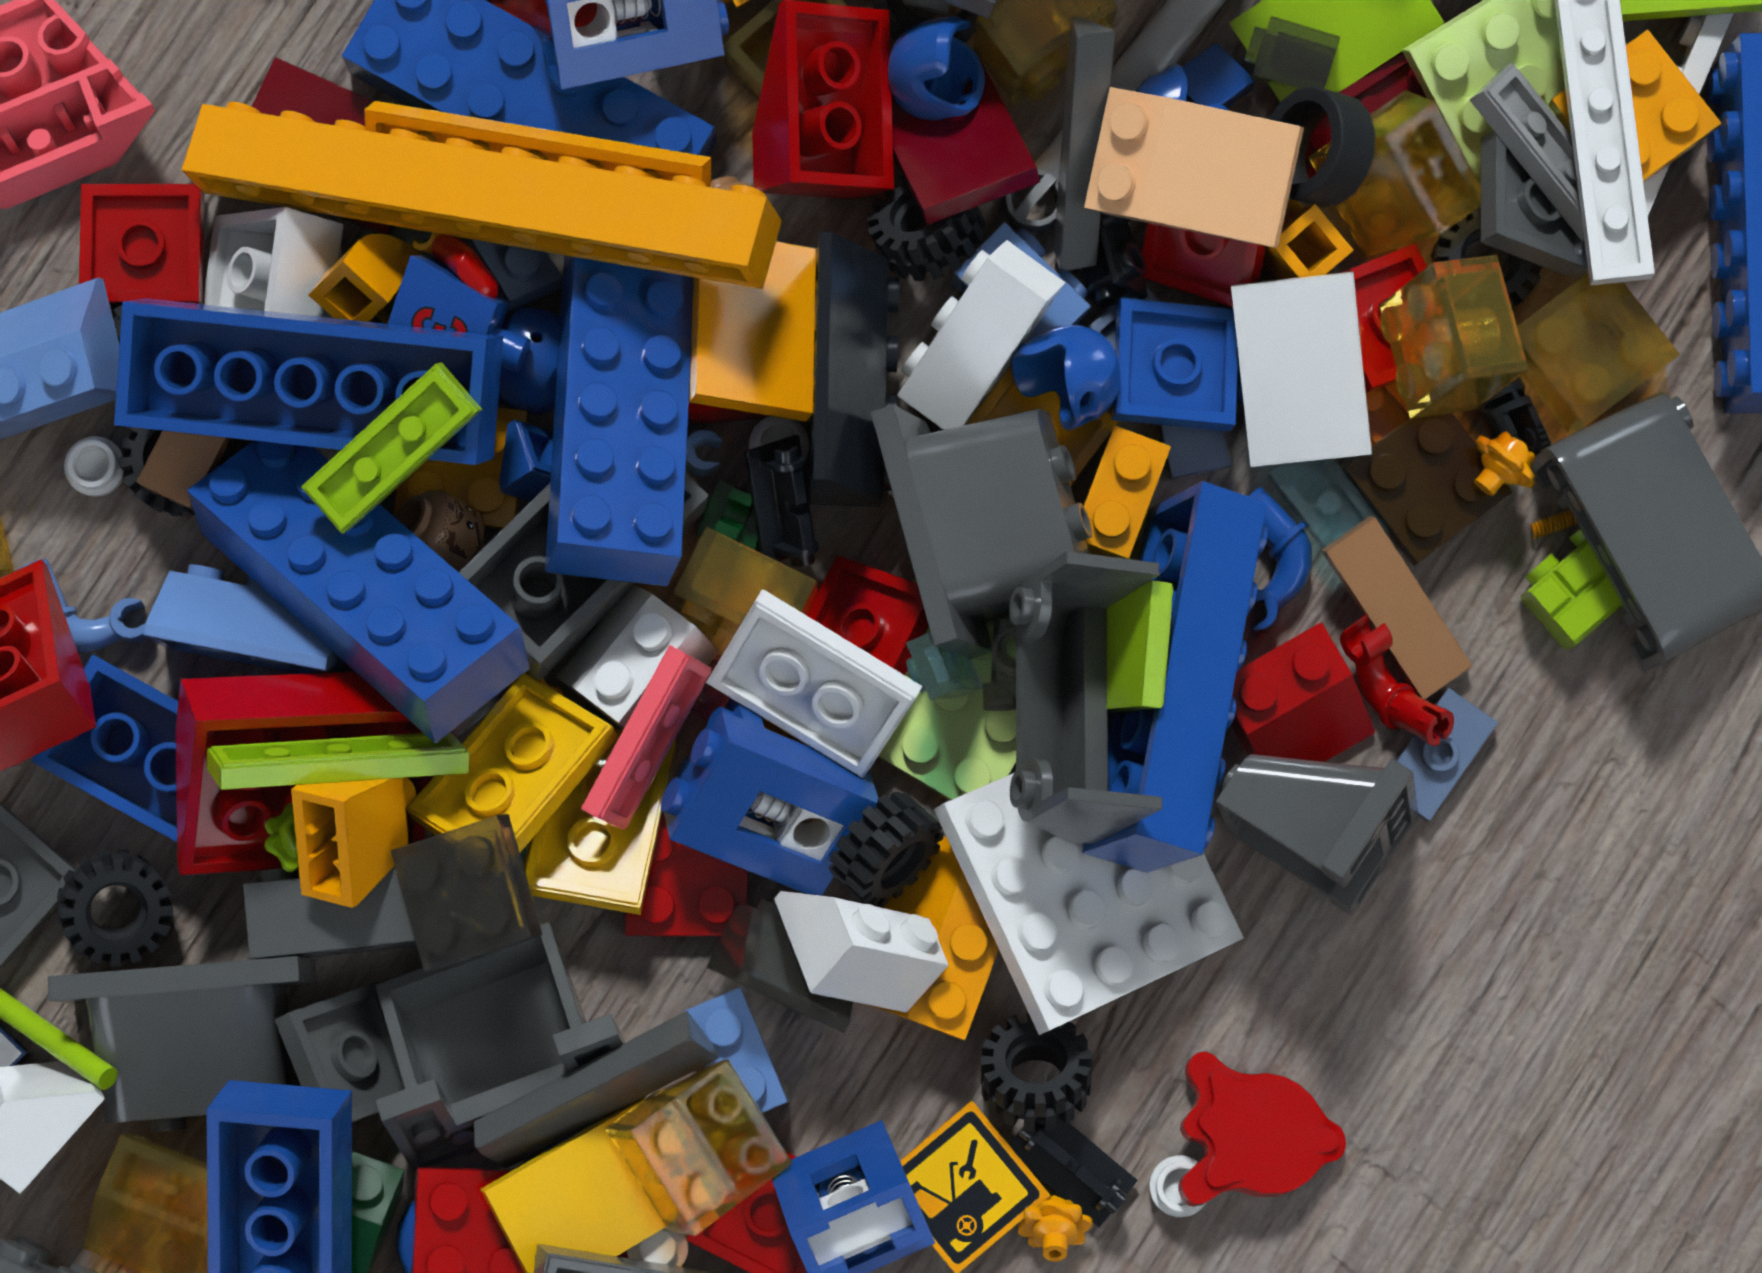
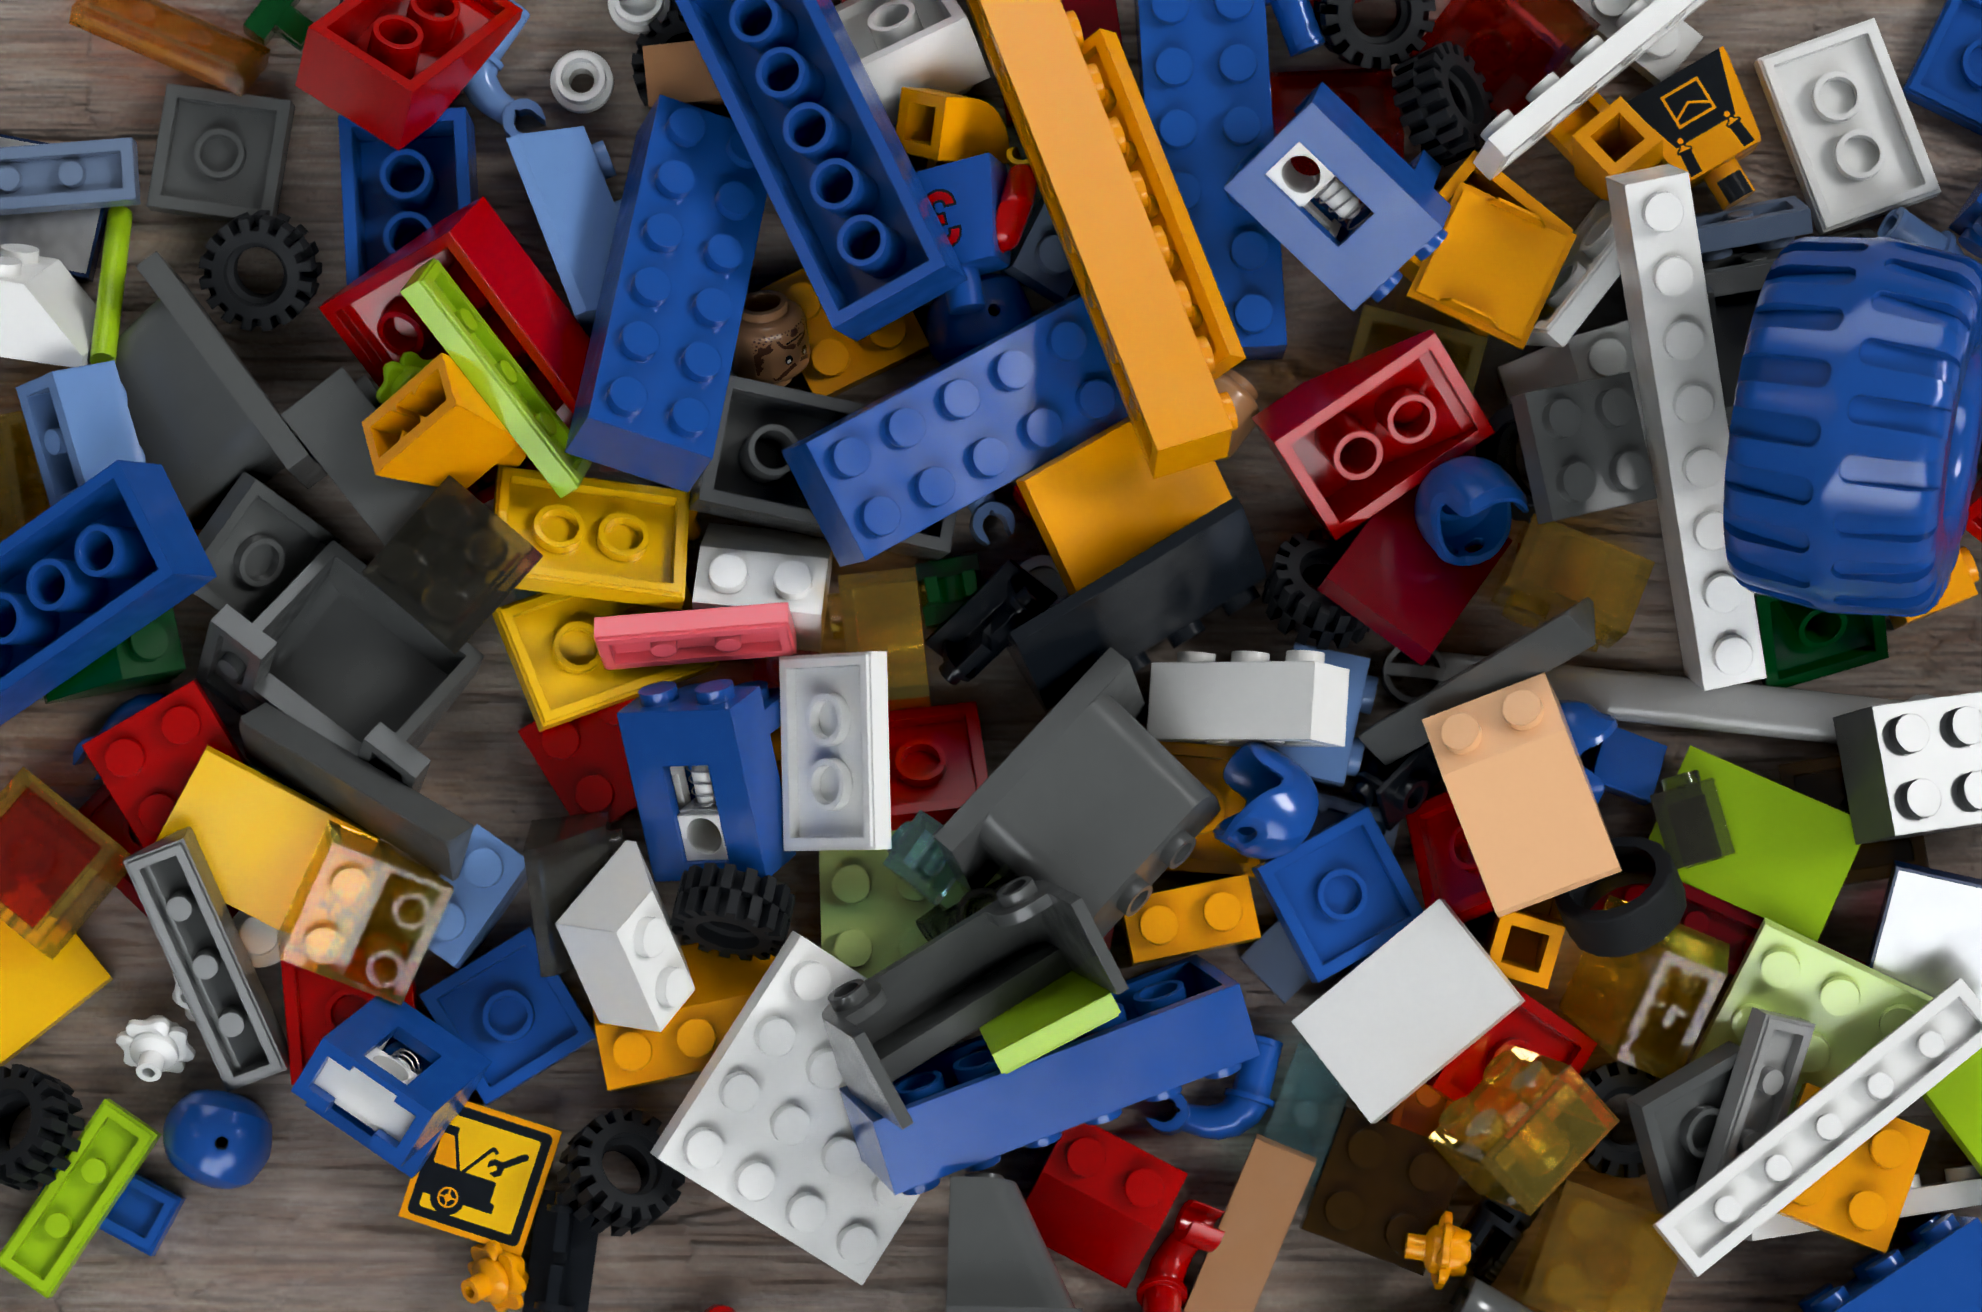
camera: 60 degrees right, 0 degrees up
lime tile [301,362,483,534] -> none
blue slope [500,419,553,502] -> none
none -> medium blue brick [15,360,146,507]
none -> blue plate [419,927,597,1105]
none -> white plate [550,50,614,114]

